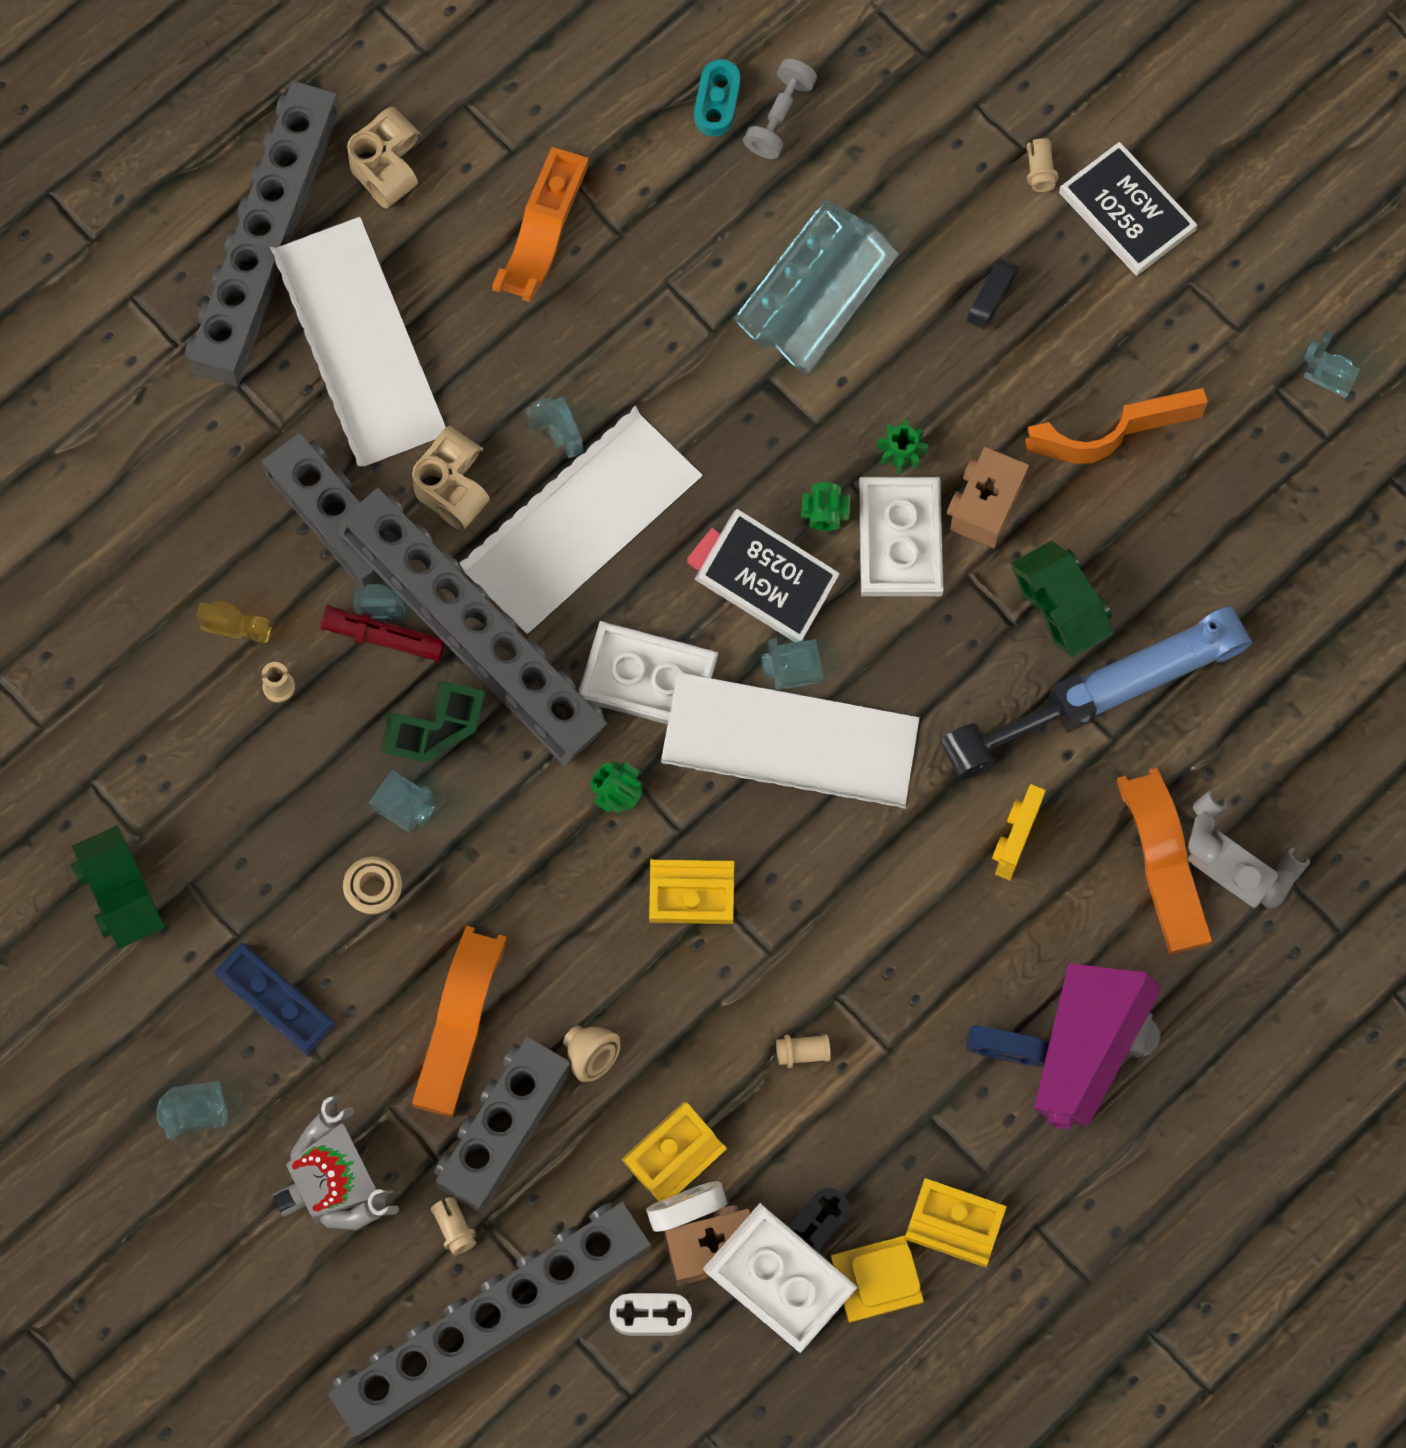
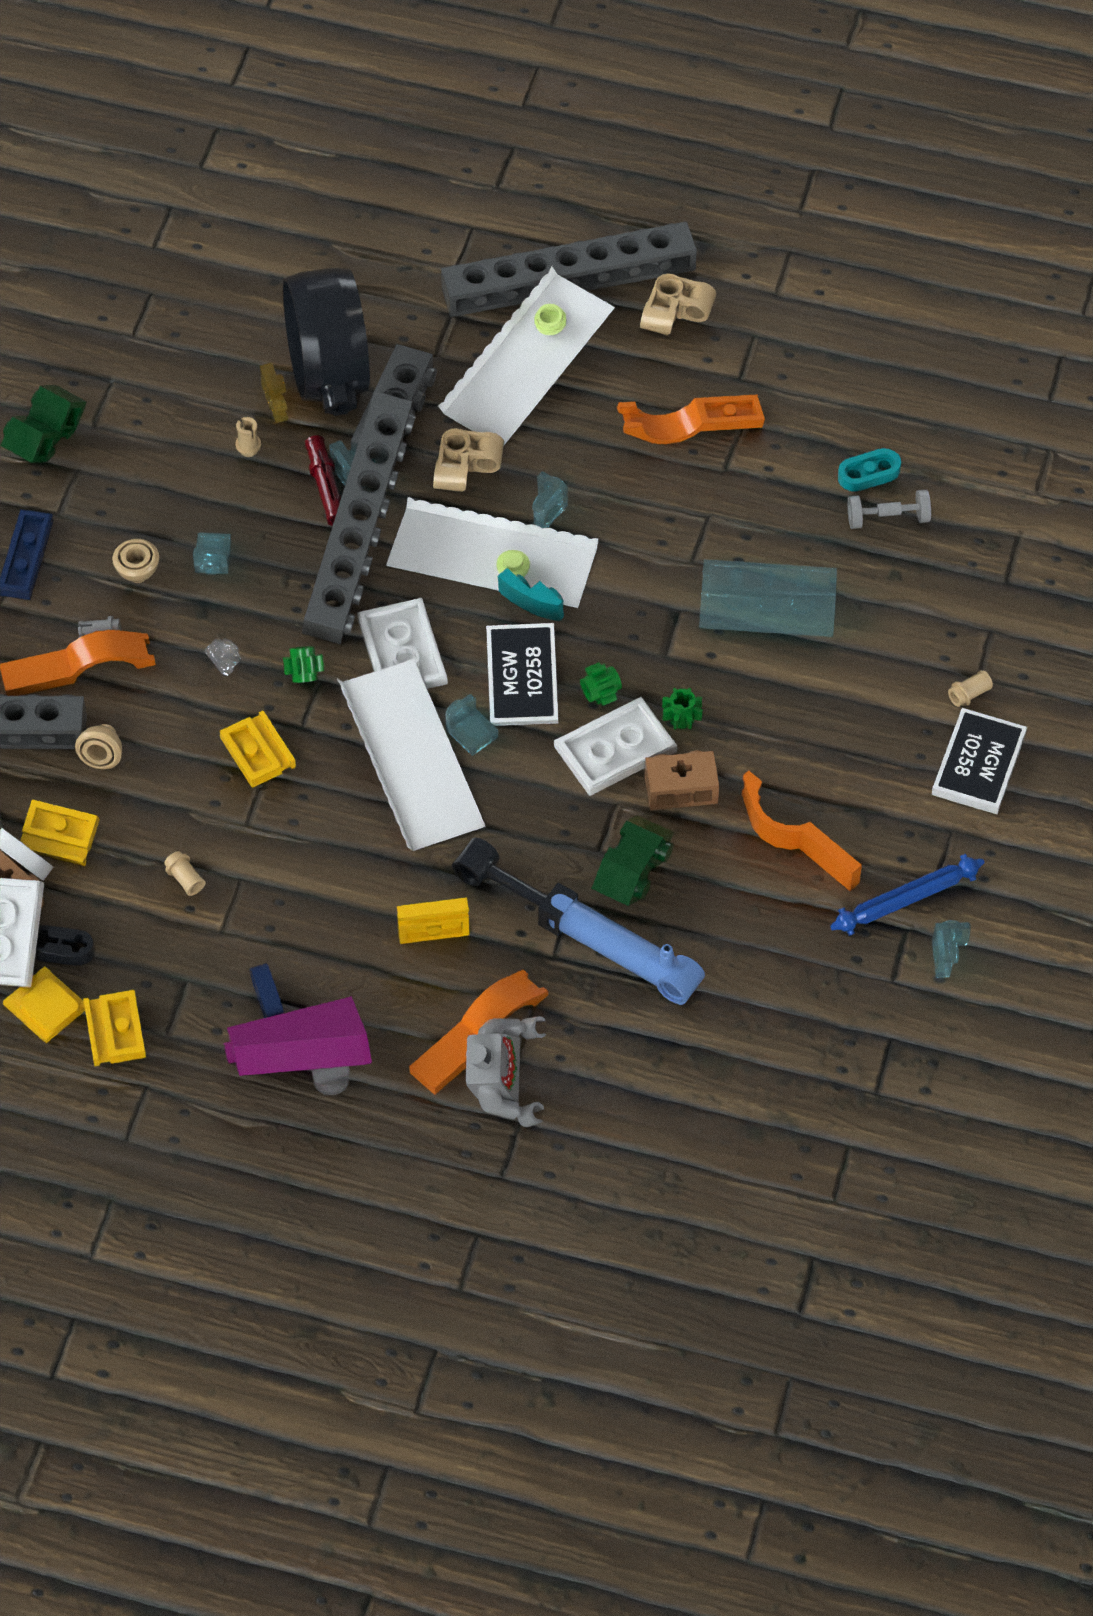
camera: 60 degrees right, 15 degrees down
dark green brick [379,681,485,763] -> none
black beam [967,257,1019,330] -> none
none -> light grey pin [78,616,122,638]
none -> clear plate [205,638,241,676]
none -> black cylinder [283,268,370,416]
none -> yellowish green plate [496,550,530,577]
none -> teal slope [497,568,564,621]
none -> yellowish green plate [534,304,567,335]
none -> blue wheel [830,854,985,935]

